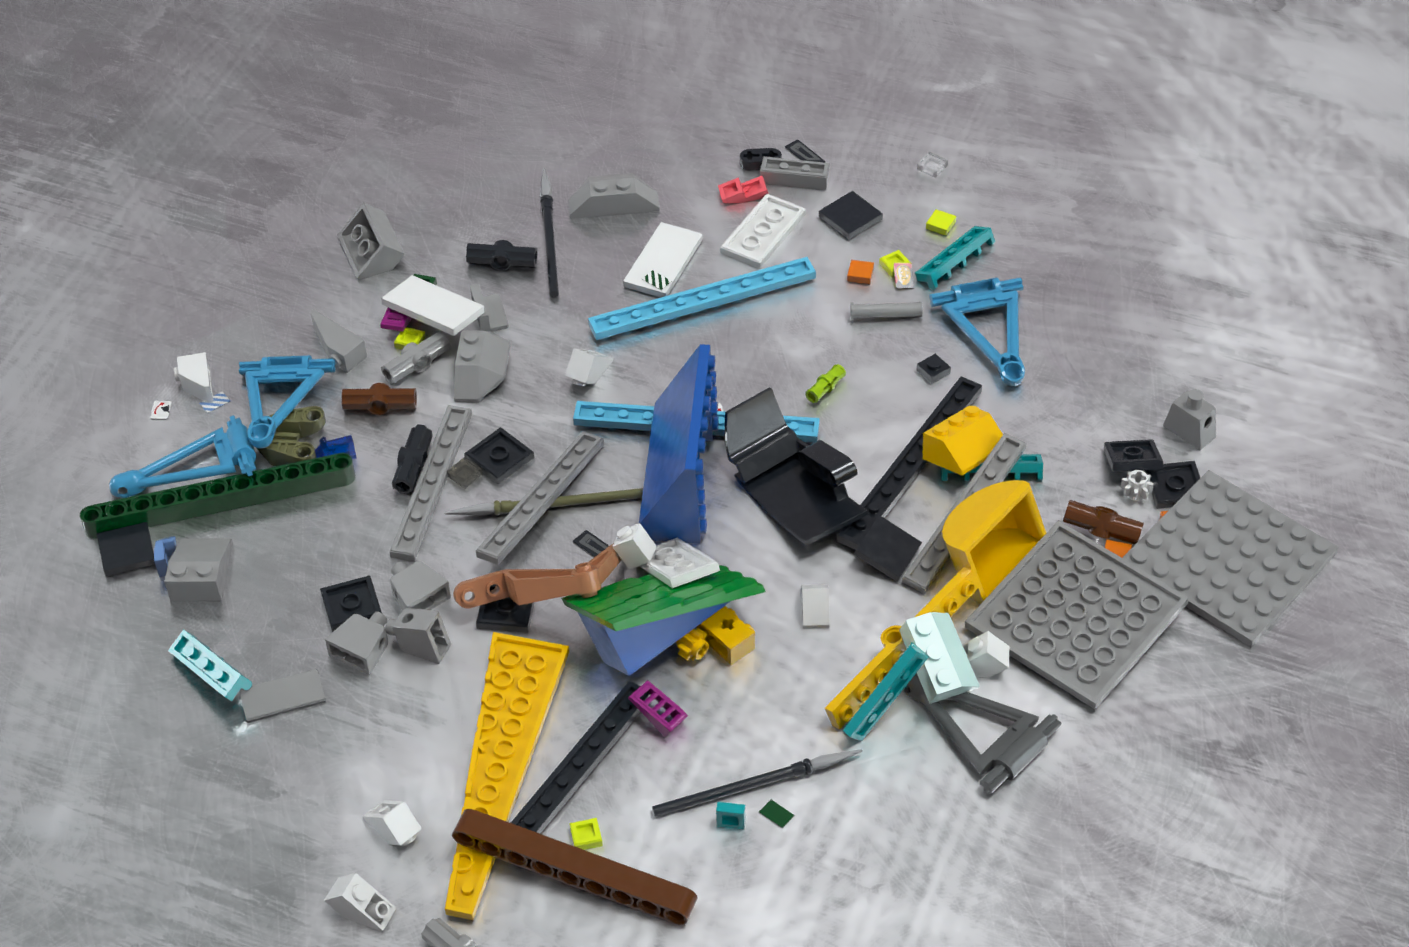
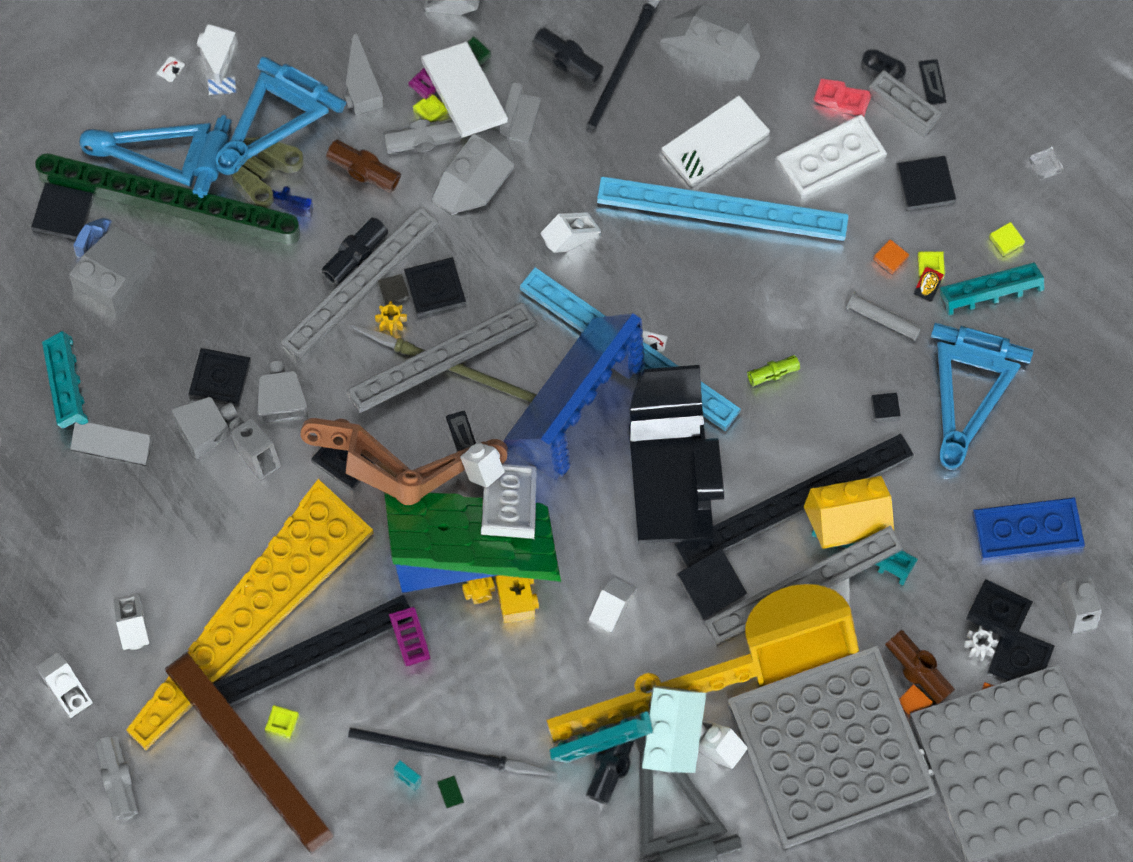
camera: 25 degrees right, 20 degrees up
none -> yellow gear [375,301,407,335]
none -> black piece [586,721,636,805]
none -> blue tile [972,497,1085,561]

